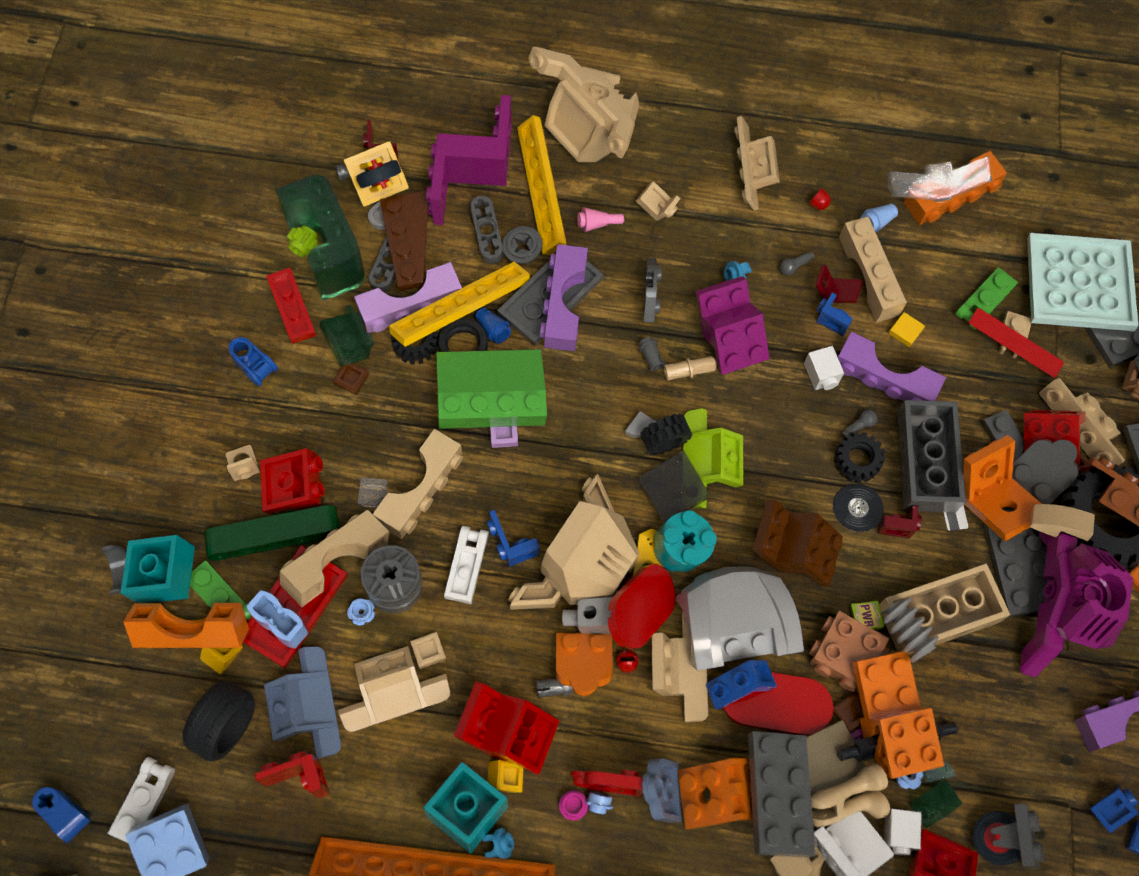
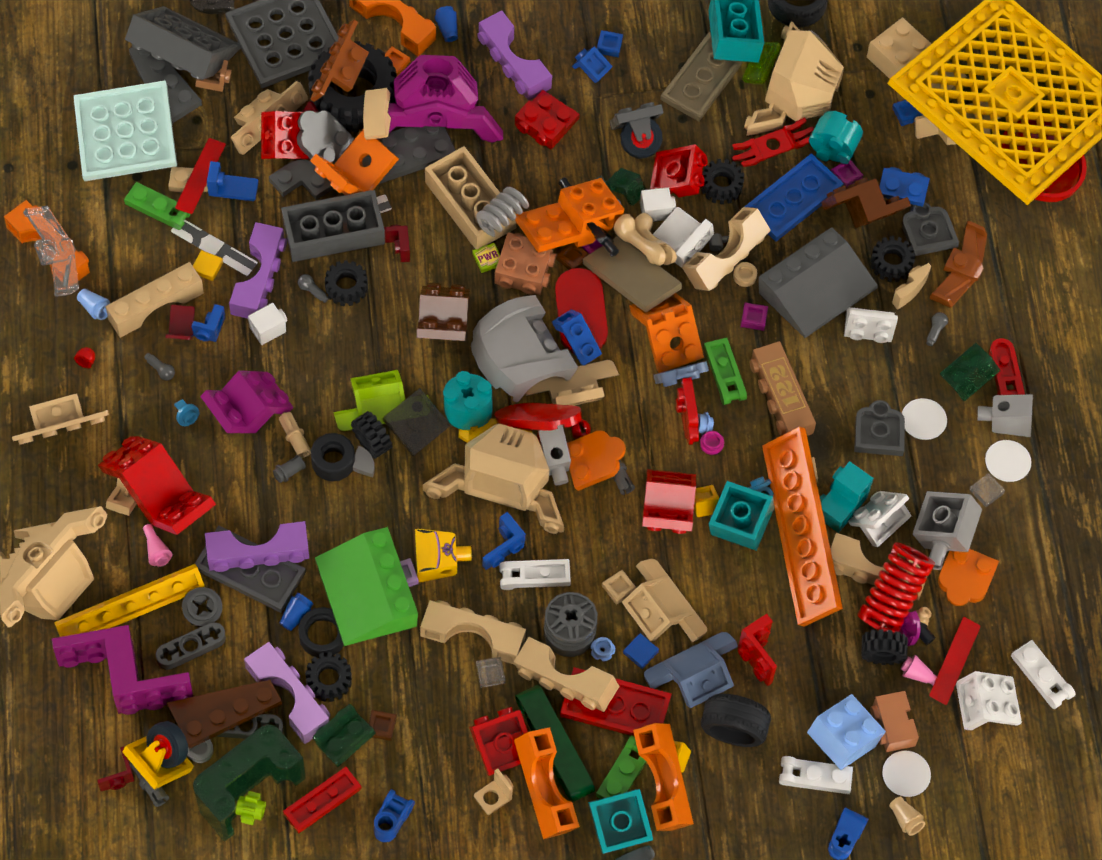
camera: 105 degrees left, 5 degrees down
light blue brick [247,591,308,648] -> none
yellow plate [389,262,530,347] -> none
dark grey plate [643,257,662,322] -> none
dark grey plate [748,731,816,858] -> none
black sticker [833,484,884,532] -> none
none -> red bracket [98,436,216,535]
none -> sticker [171,220,258,276]
none -> blue bracket [207,161,259,201]
none -> black tyre [311,433,355,481]
none -> yellow torso [415,529,472,582]
none -> orange arch [514,727,580,839]
none -> red plate [515,90,580,150]
none -> blue tile [623,633,659,669]
none -> bright green plate [703,338,747,405]

